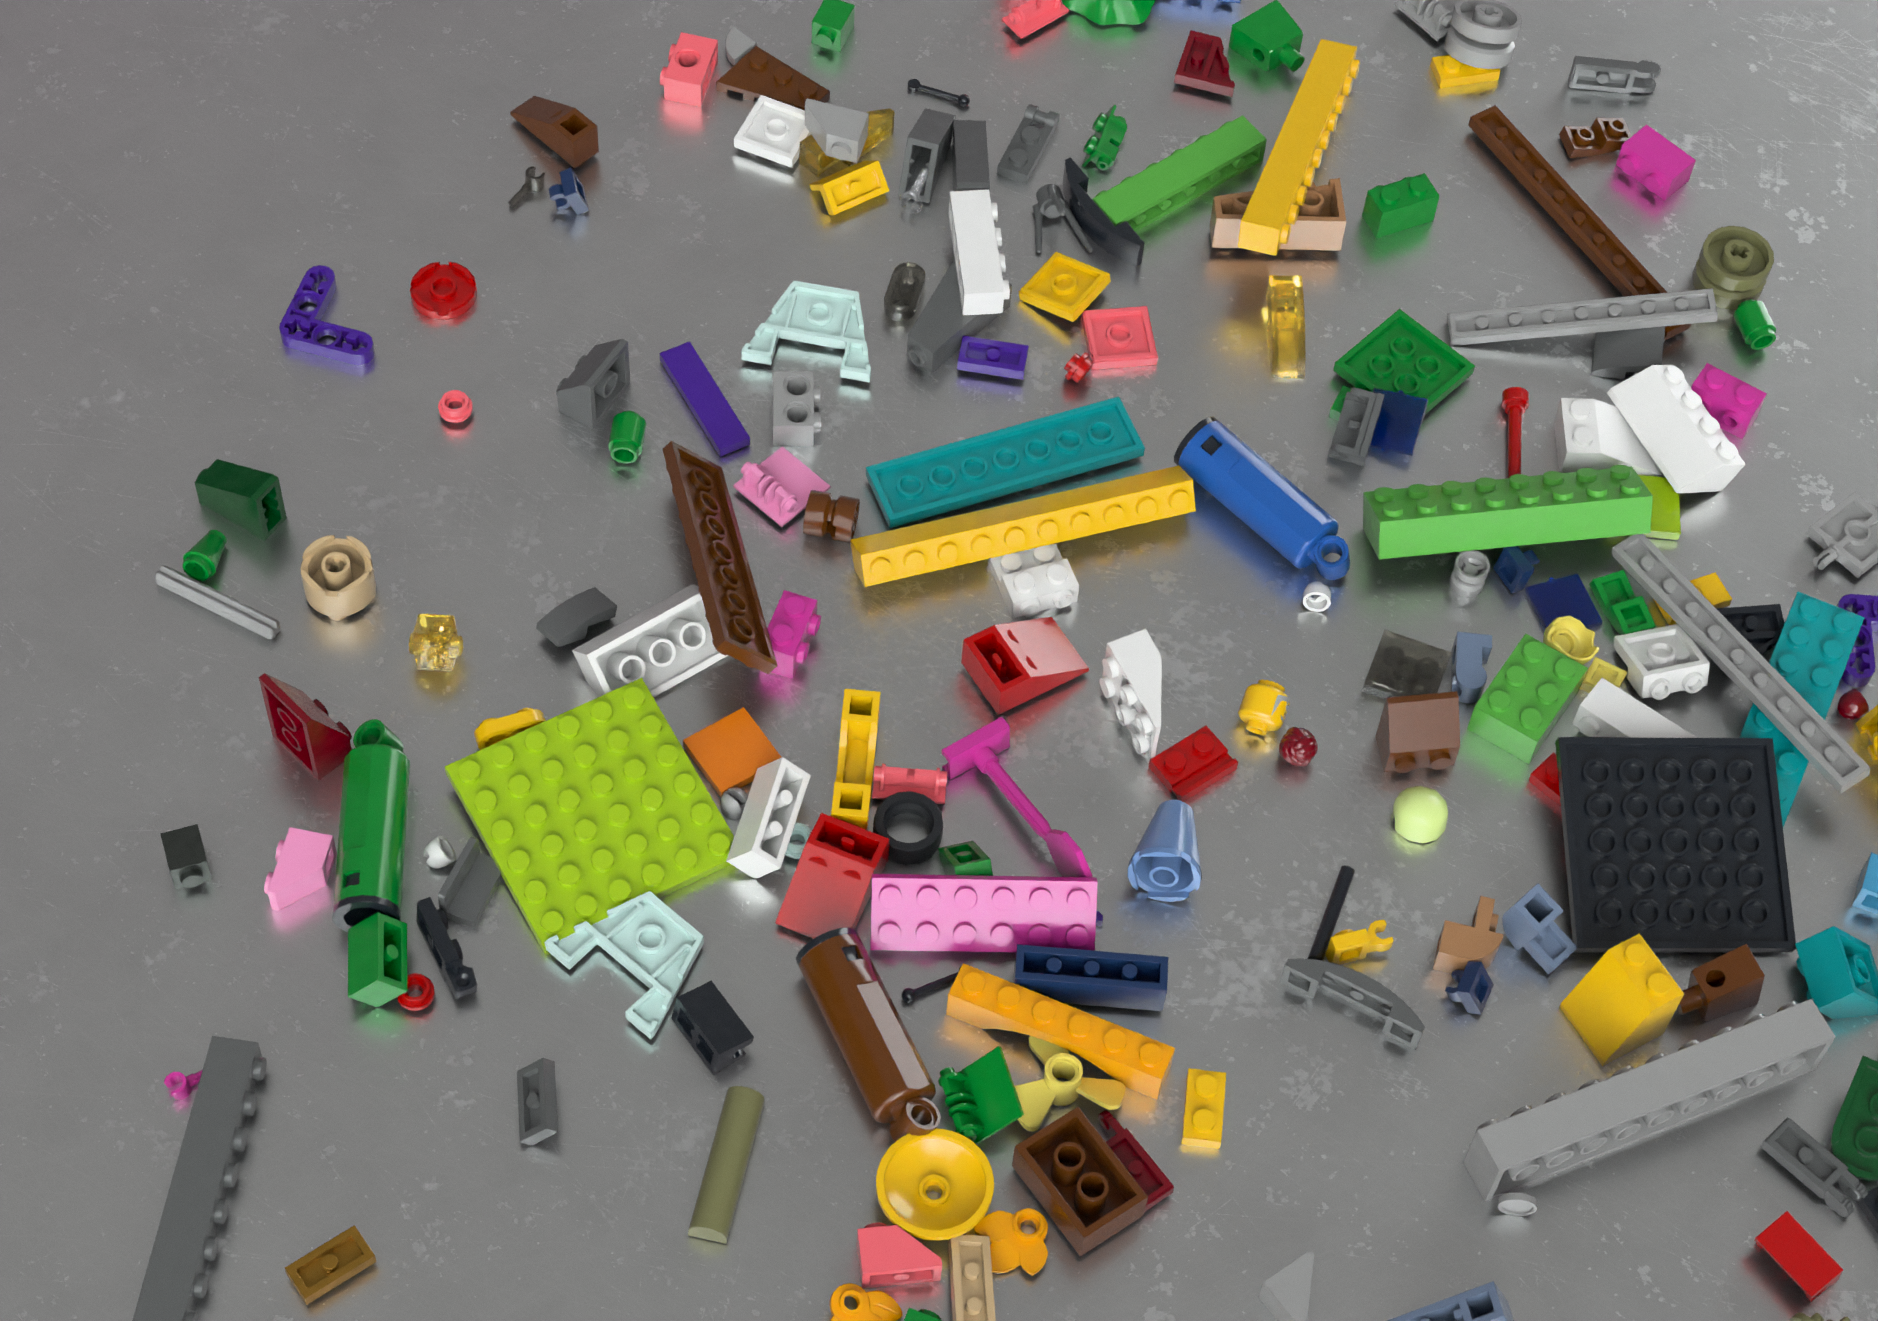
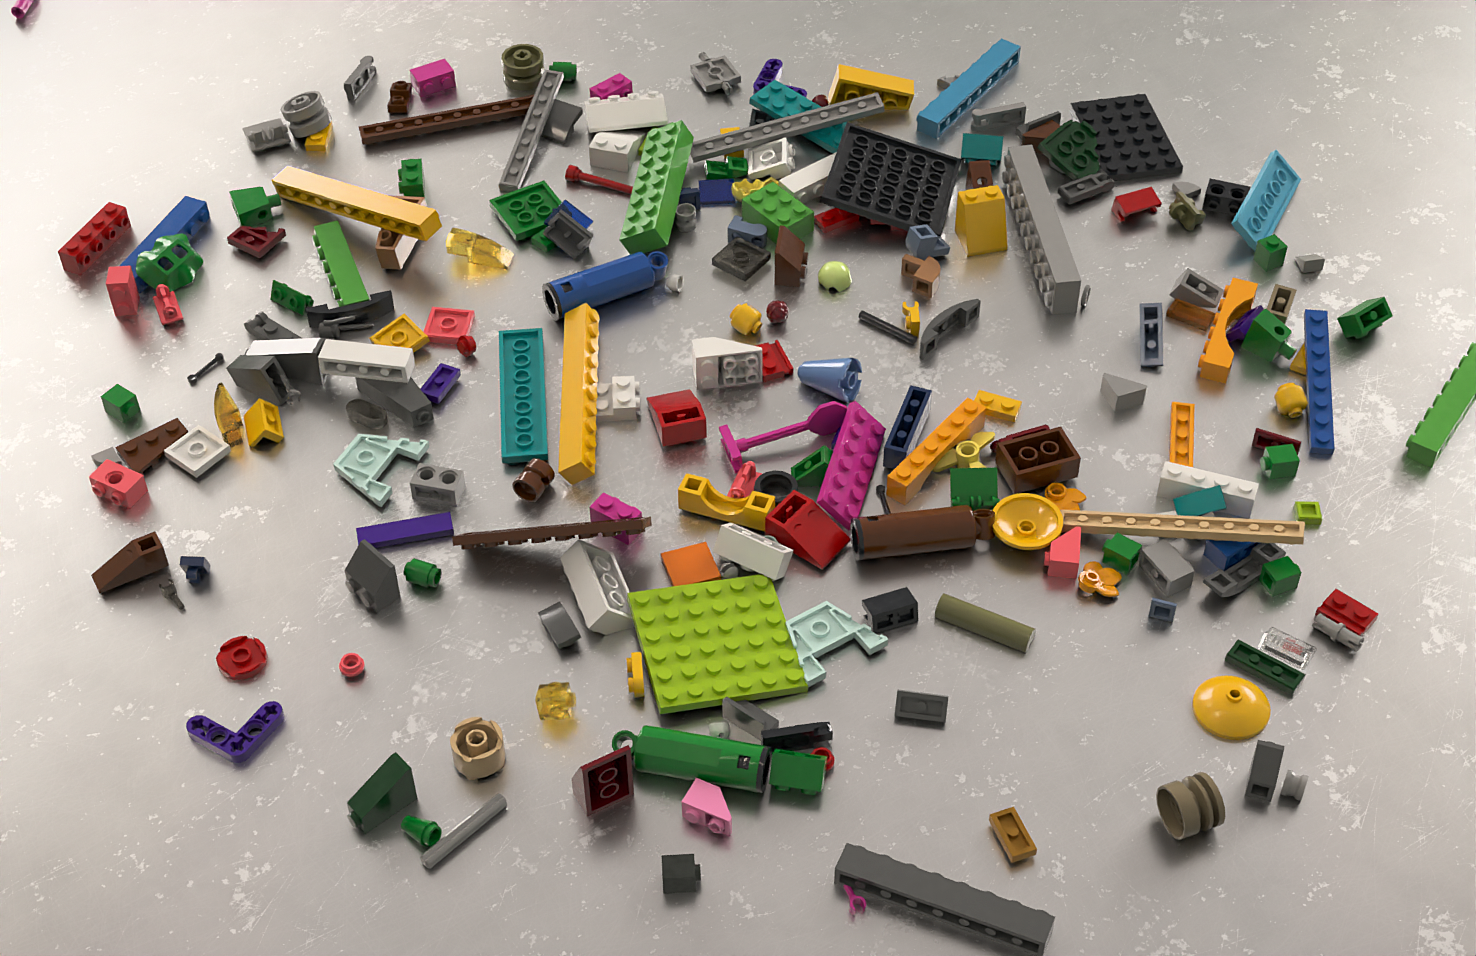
camera: 70 degrees left, 10 degrees down
bright pink hinge [733,446,831,527] -> none
light grey slope [805,98,869,163] -> none
dark blue tile [1445,961,1494,1015] -> none

